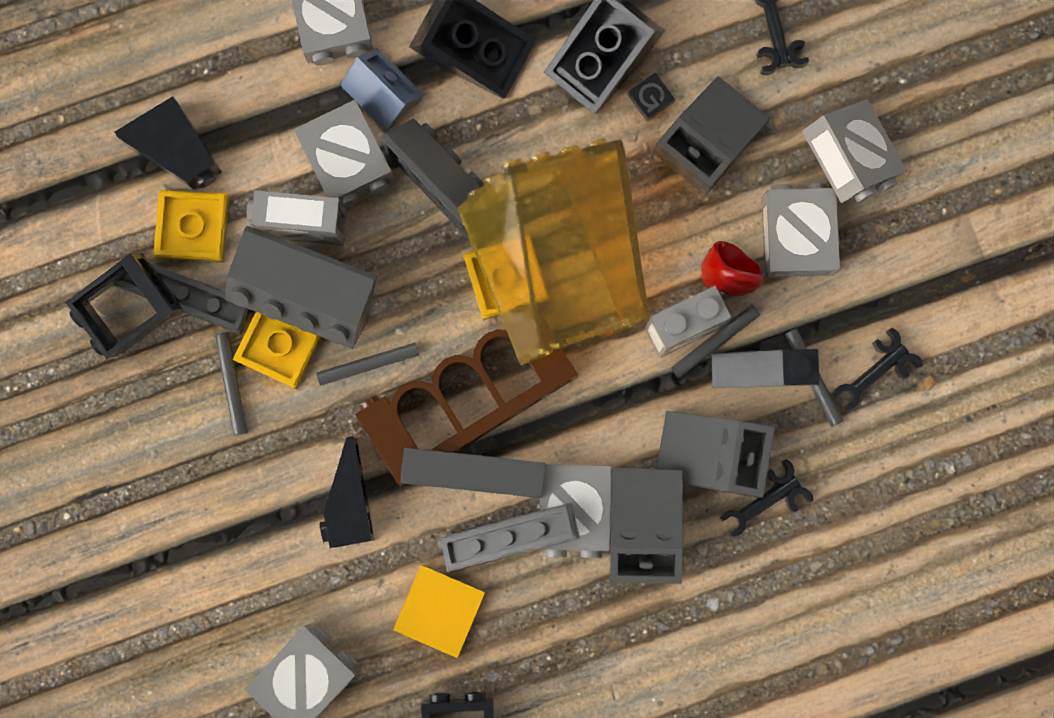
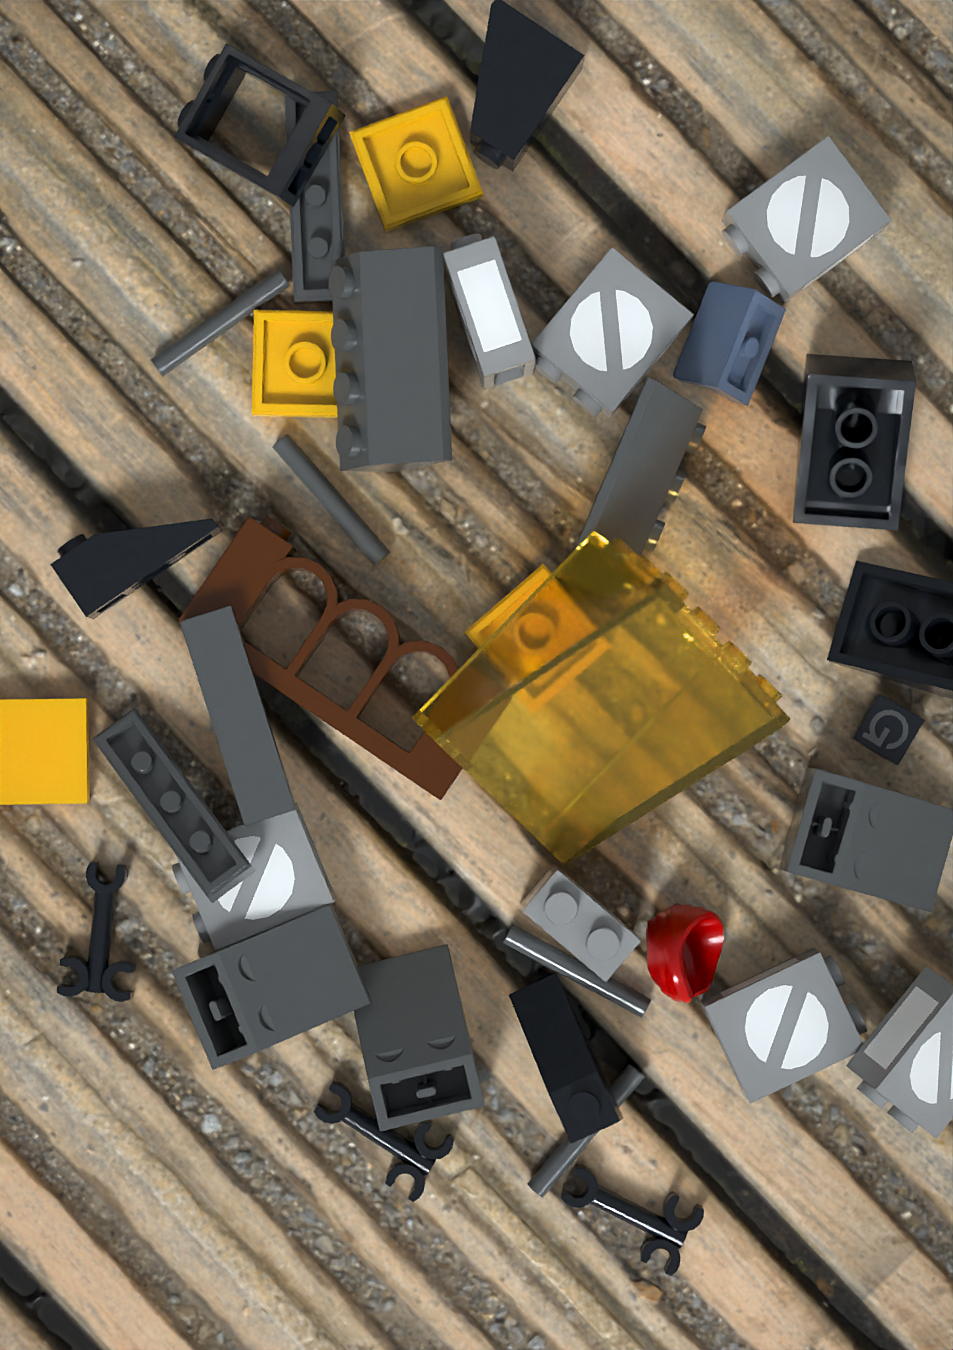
camera: 60 degrees right, 5 degrees up
none -> black bar [57,861,136,1002]

